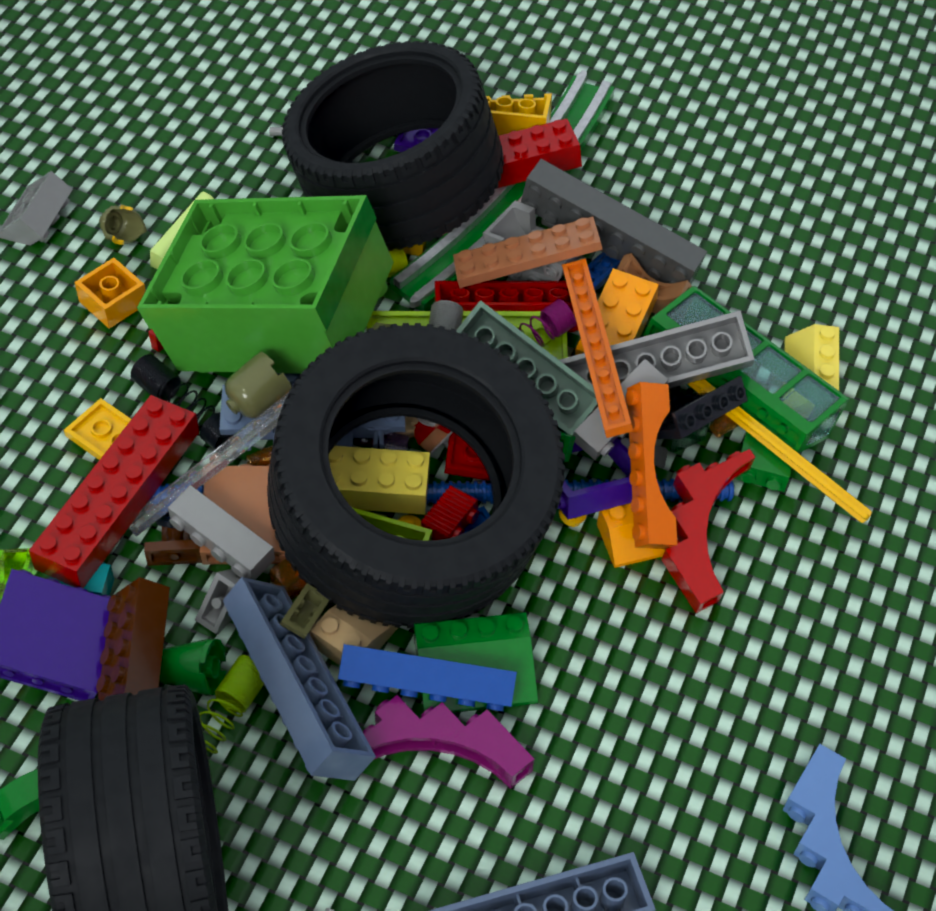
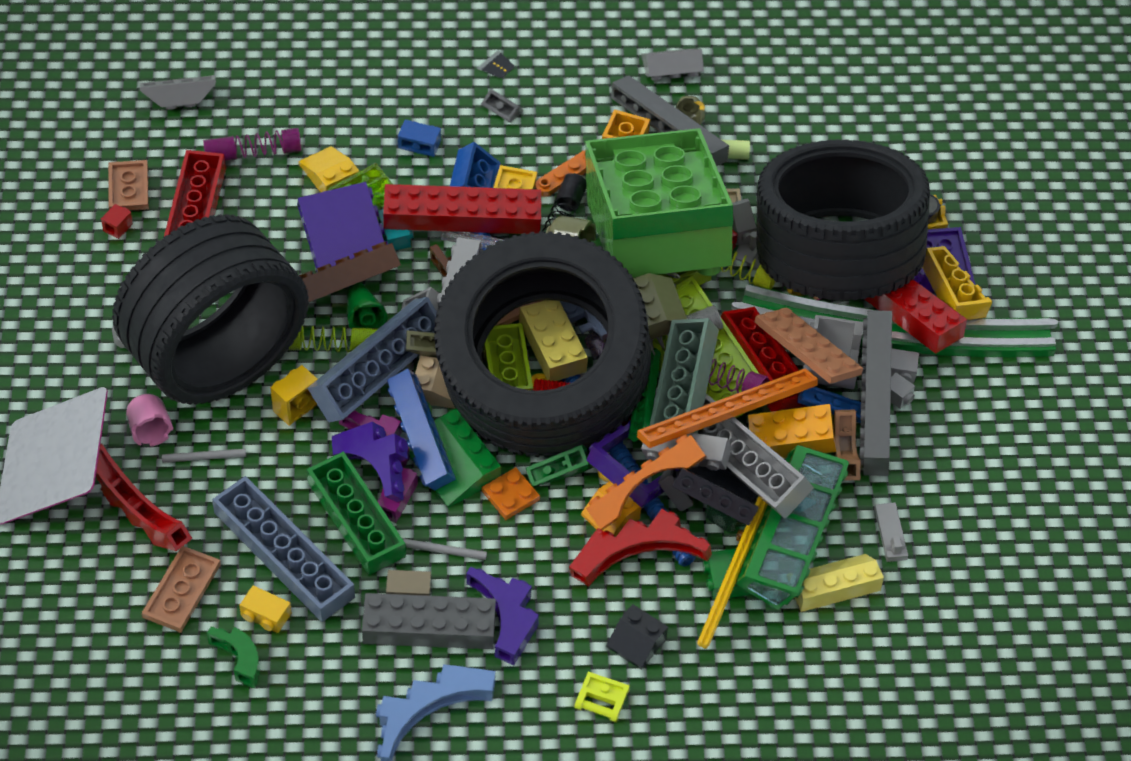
camera: 65 degrees right, 0 degrees up
none -> yellow brick [270,365,318,426]
none -> green brick [306,451,406,575]
none -> dark purple arch [332,422,408,502]
none -> dark grey brick [362,593,496,649]
none -> dark tan brick [386,570,431,596]
none -> light grey bar [403,539,487,560]
none -> blue slope [450,142,501,188]
none -> dark purple arch [466,566,539,666]
none -> orange plate [482,467,540,520]
none -> green slope [526,445,594,487]
none -> orange plate [535,150,586,197]
none -> neon yellow plate [574,672,630,722]
none -> black slope [606,604,668,670]
none -> dark grey brick [611,75,729,166]
none -> light grey hinge [874,502,908,562]

